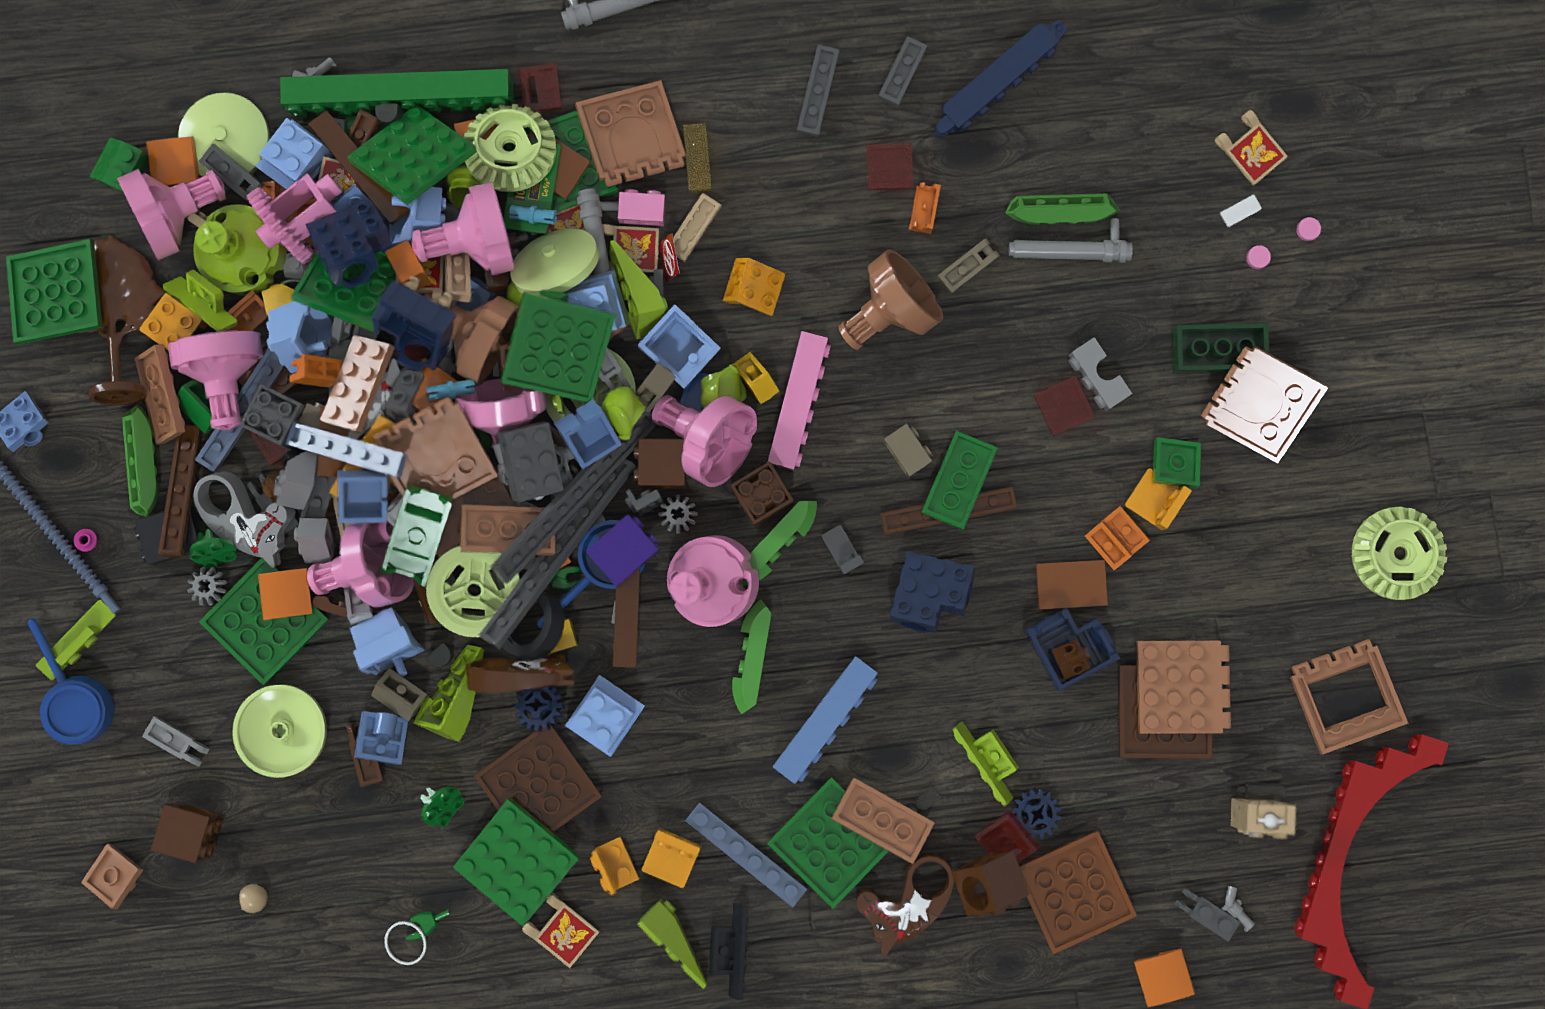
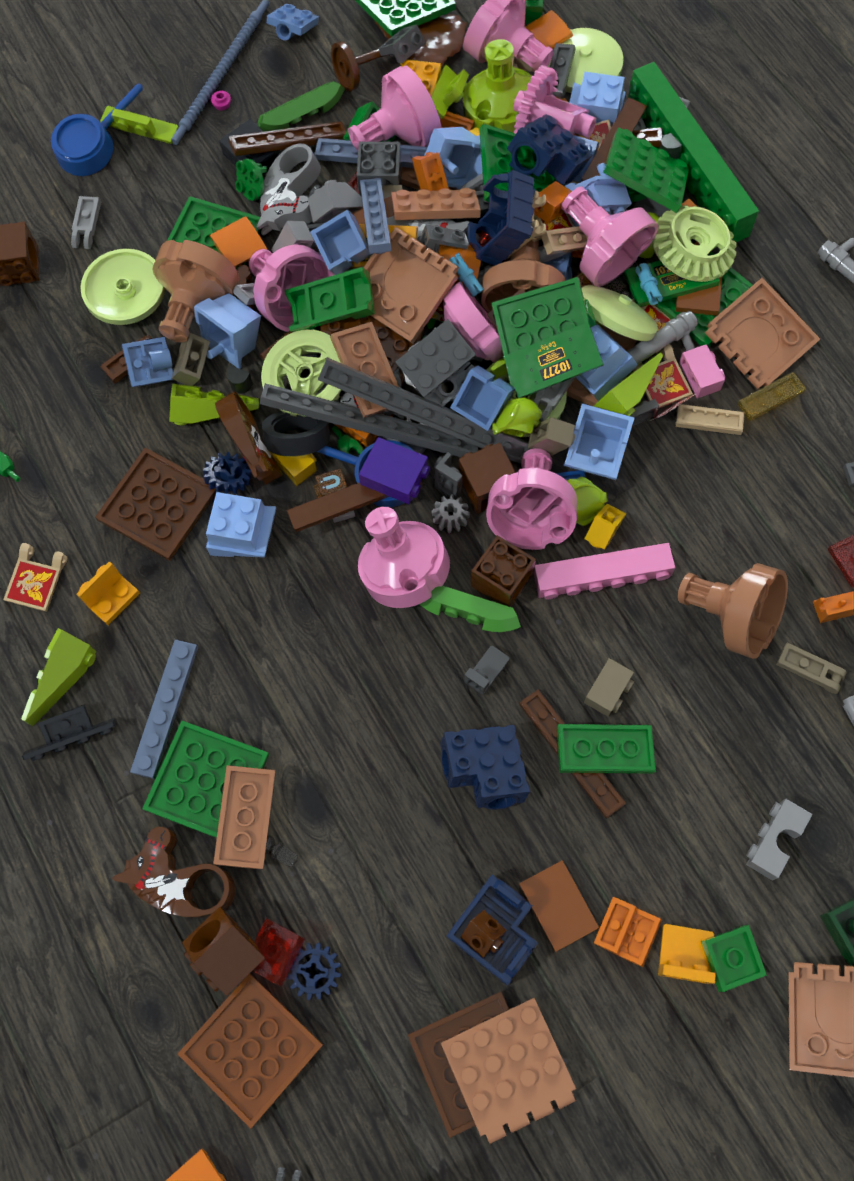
camera: 70 degrees right, 15 degrees down
nougat plate [134,344,185,445] -> none
light grey gear [187,567,228,606] -> none
green plate [420,786,465,828] -> none
green plate [453,797,581,926] -> none
clear red plate [517,63,562,113] -> none
light orange bracket [642,828,701,888] -> none
light orange bracket [722,258,785,315] -> none
bright green brick [732,599,771,715] -> none
medium blue brick [773,656,878,784] -> none
lime bracket [953,722,1019,806] -> none
clear red plate [1034,376,1095,436] -> none
none -> nougat piece [153,240,239,342]
none -> clear orange brick [313,468,347,498]
none -> dark grey bracket [378,25,425,64]
none -> green tile [504,322,604,398]

